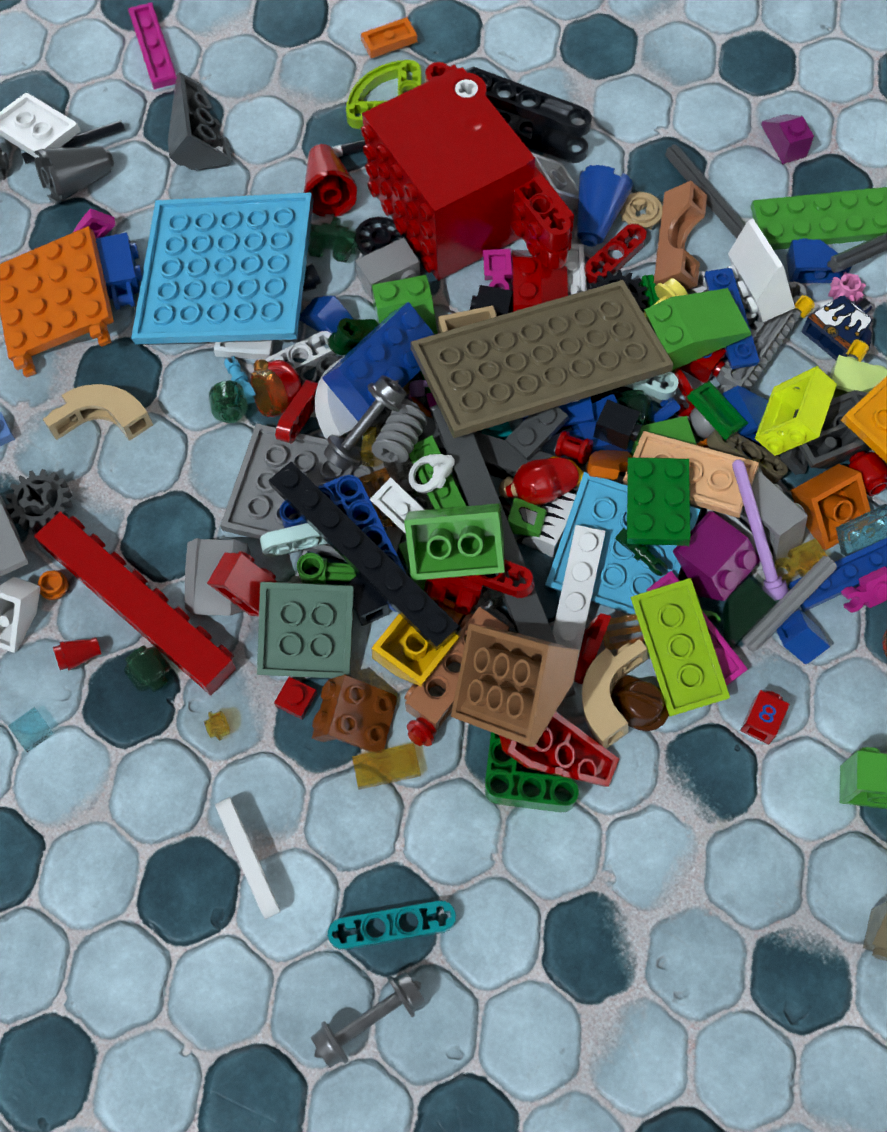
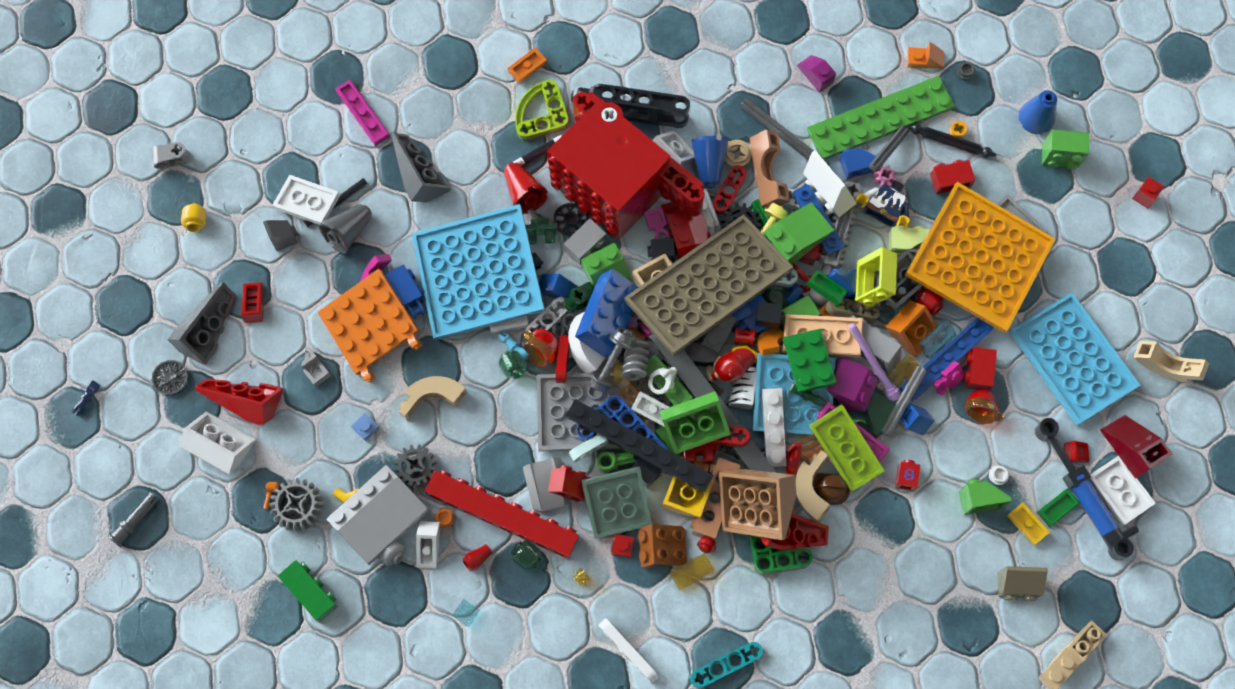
camera: 20 degrees left, 5 degrees up
bright green slope [508,498,547,537] -> none

